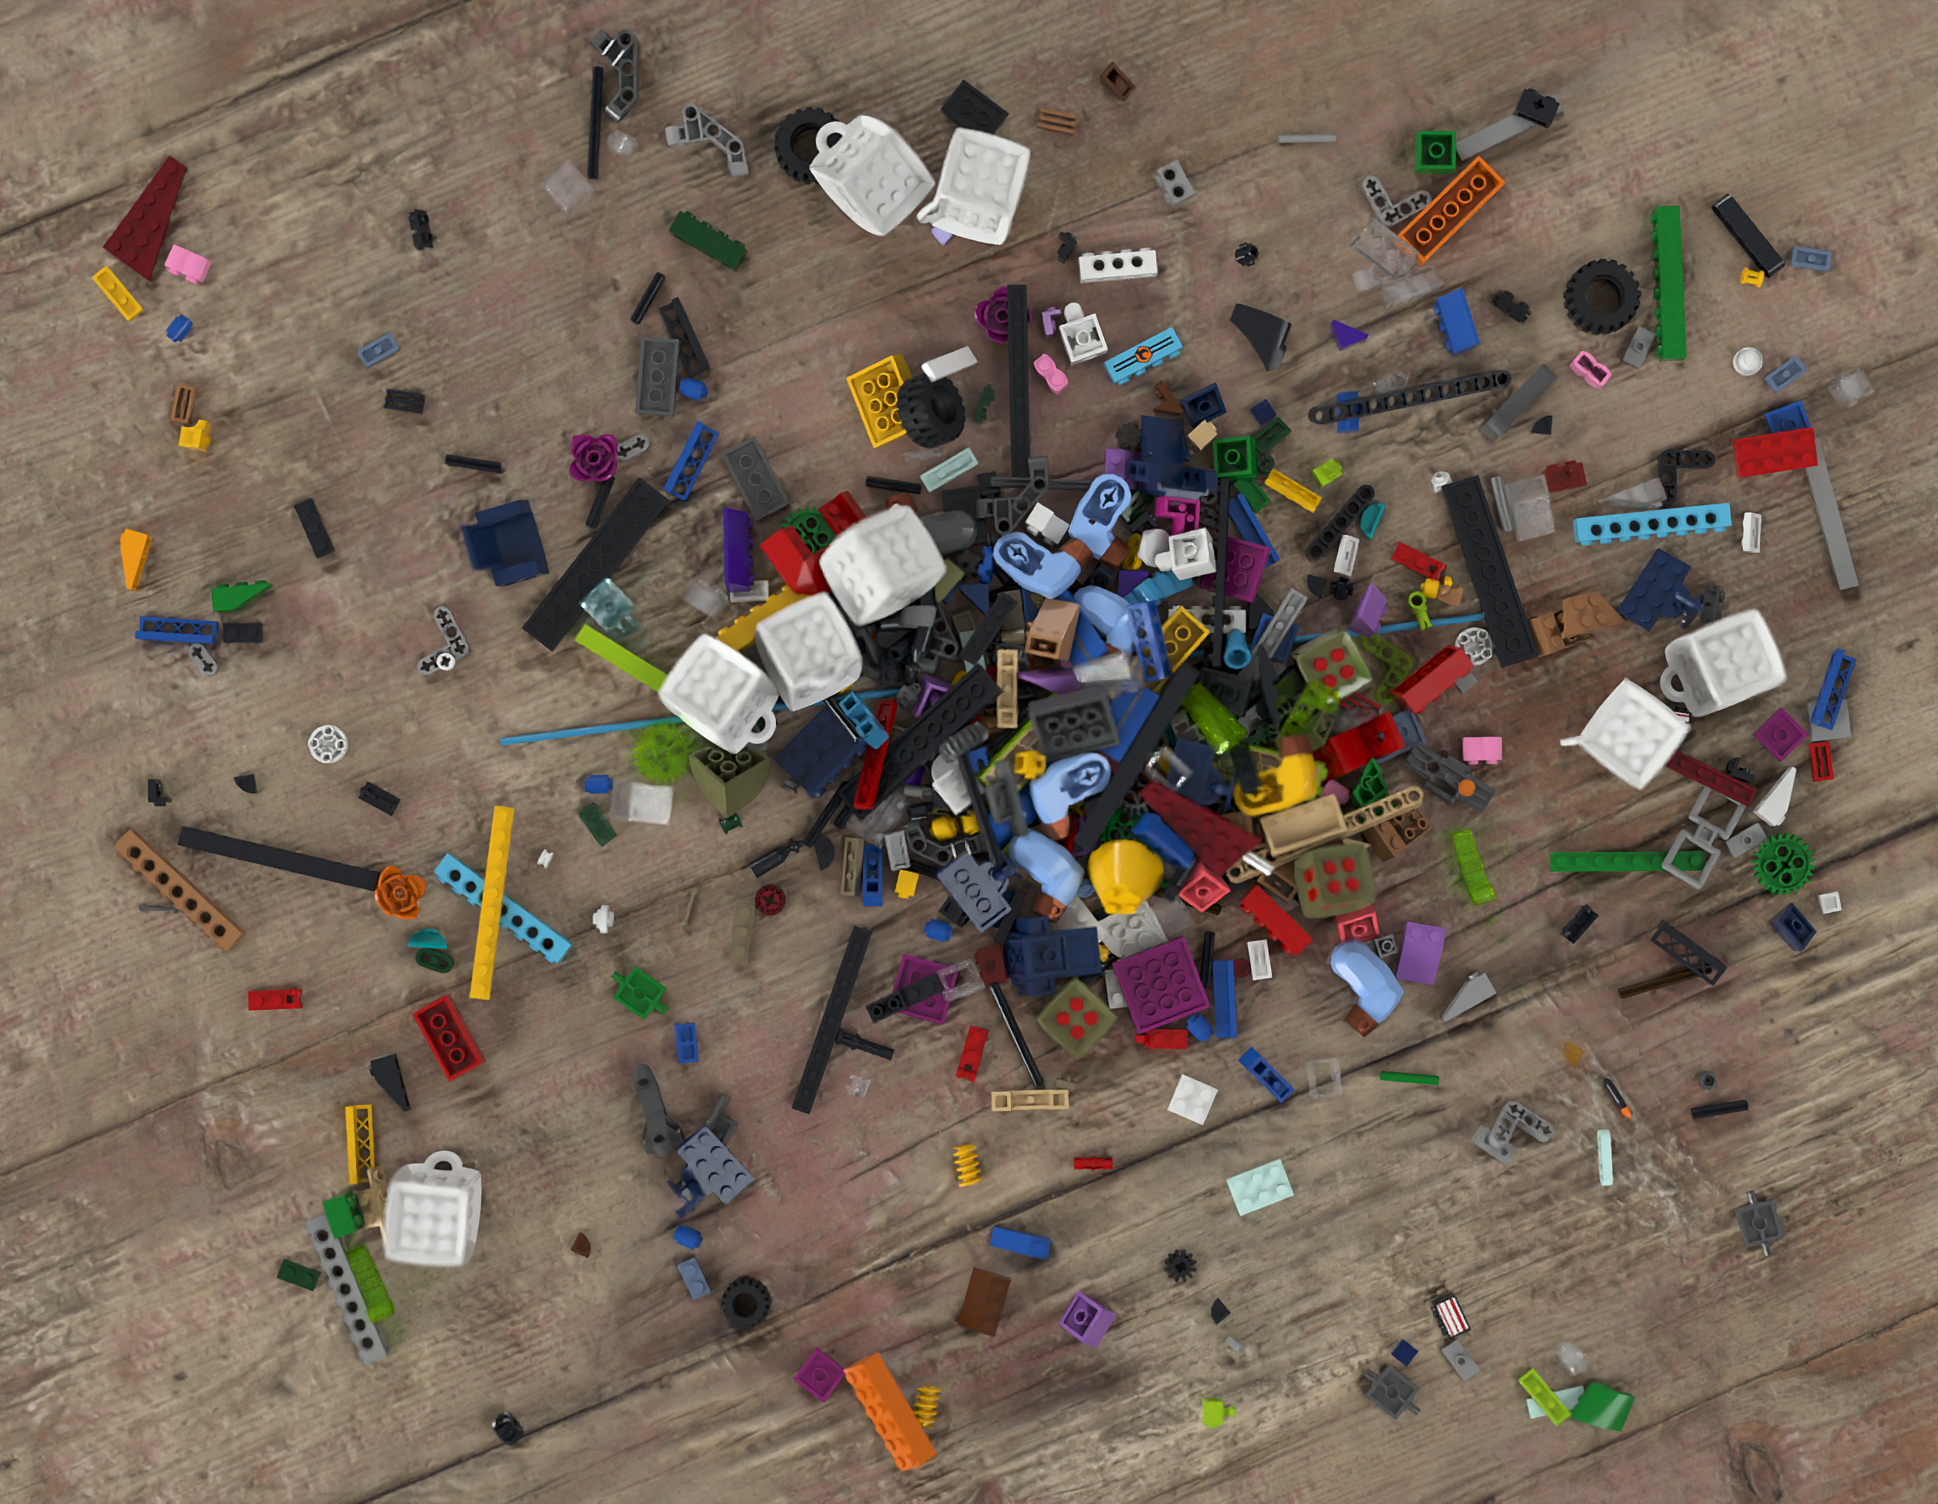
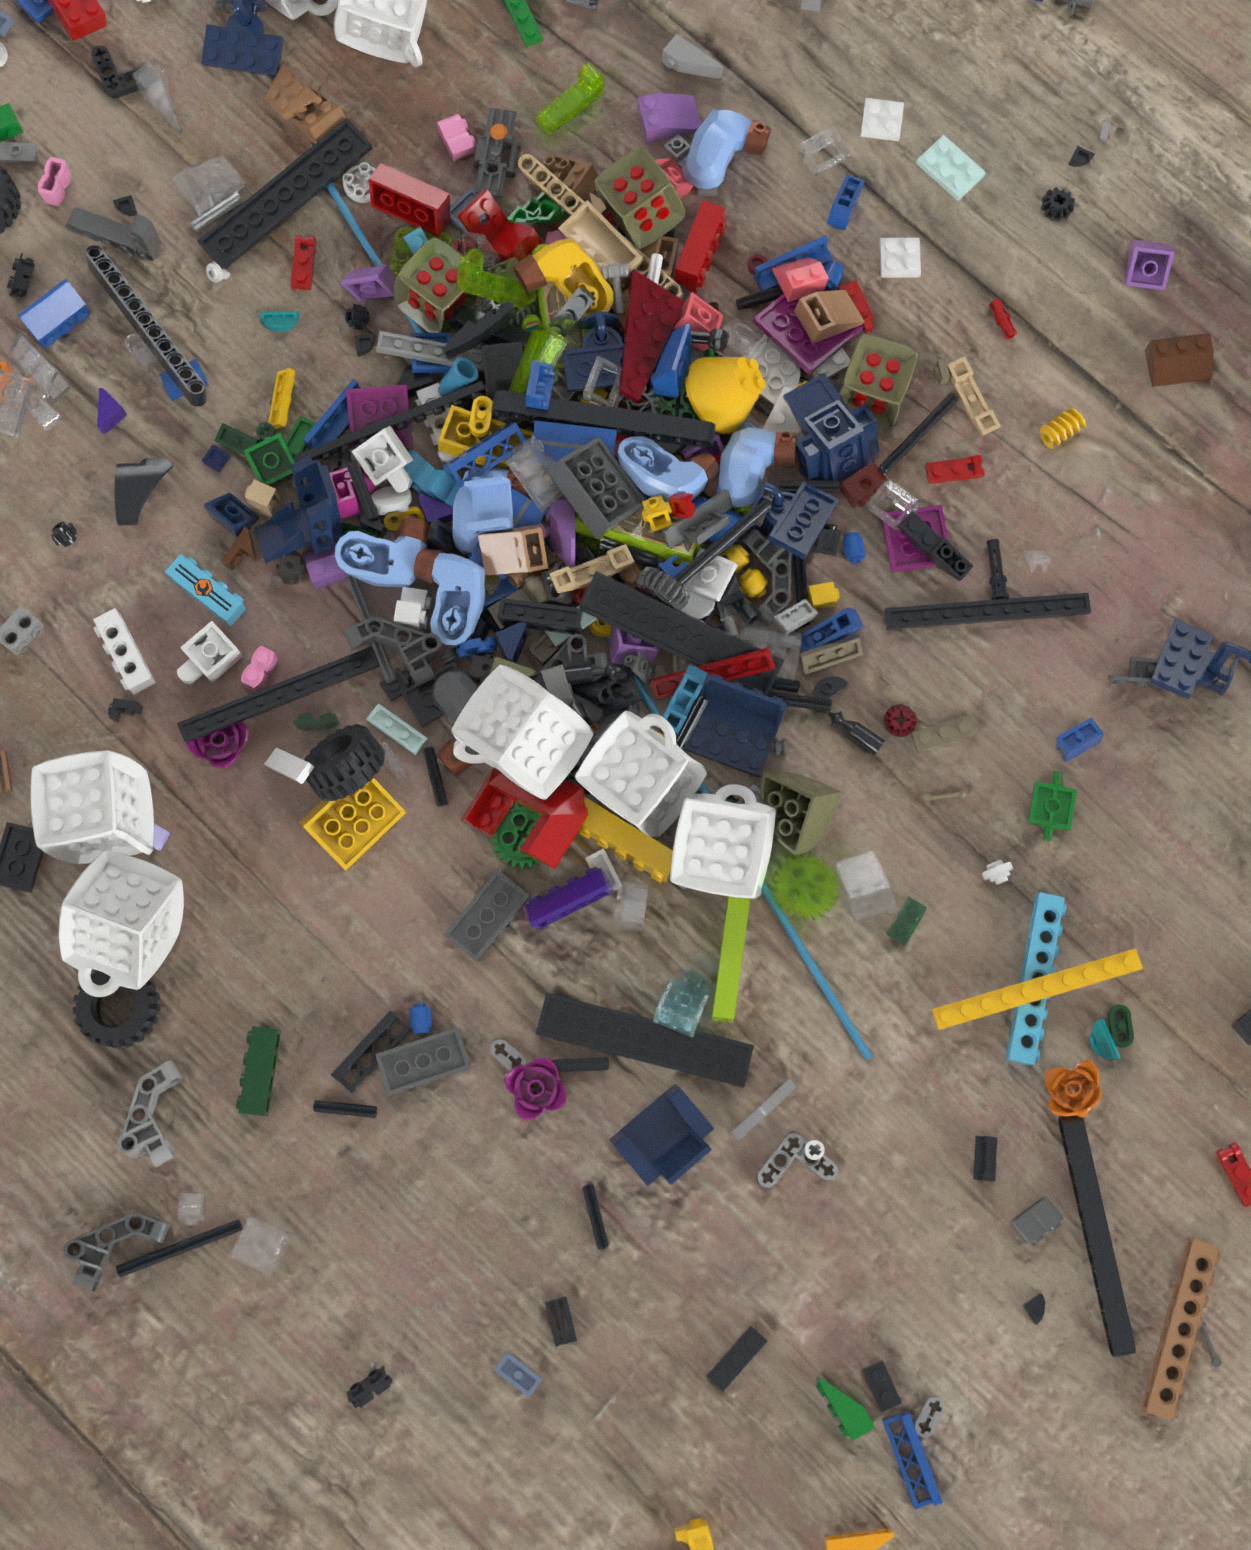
camera: 115 degrees left, 10 degrees down
black bracket [148,779,172,806] -> none
white tile [308,725,348,763] -> none
red brick [412,994,486,1082] -> none
white bush [537,849,554,868] -> none
blue brick [584,775,613,794] -> none
dark grey connector [632,1064,685,1156] -> none
blue fence [663,421,720,502] -> none
clear green bush [718,812,743,835] -> none
blue slope [990,1226,1051,1259] -> none
lavender bracket [1041,307,1061,338] -> none
lime brick [1202,1398,1237,1428] -> none
white plate [1247,939,1272,980] -> none
black beam [1306,484,1375,562] -> none
lime brick [1311,458,1343,488] -> none
white plate [1333,534,1359,577] -> none
green piece [1380,1071,1439,1085] -> none
lime pin [1407,592,1432,631] -> none
piece [1420,576,1464,607] -> none
clear red brick [1541,460,1587,494] -> none
medium azure brick [1573,503,1732,546] -> none
none -> black axle [346,460,378,520]
none -> medium azure plate [403,226,429,254]
none -> light blue panel [464,474,514,534]
none -> yellow plate [469,396,492,437]
none -> lime tile [521,314,542,334]
none -> blue hinge [526,360,555,410]
none -> light grey piece [601,263,630,313]
none -> red tile [669,493,695,519]
none -> light grey beam [731,1078,797,1141]
none -> coral slope [772,257,829,302]
none -> medium nougat slope [794,290,864,344]
none -> white plate [861,98,904,141]
none -> dark grey brick [1010,1196,1063,1245]

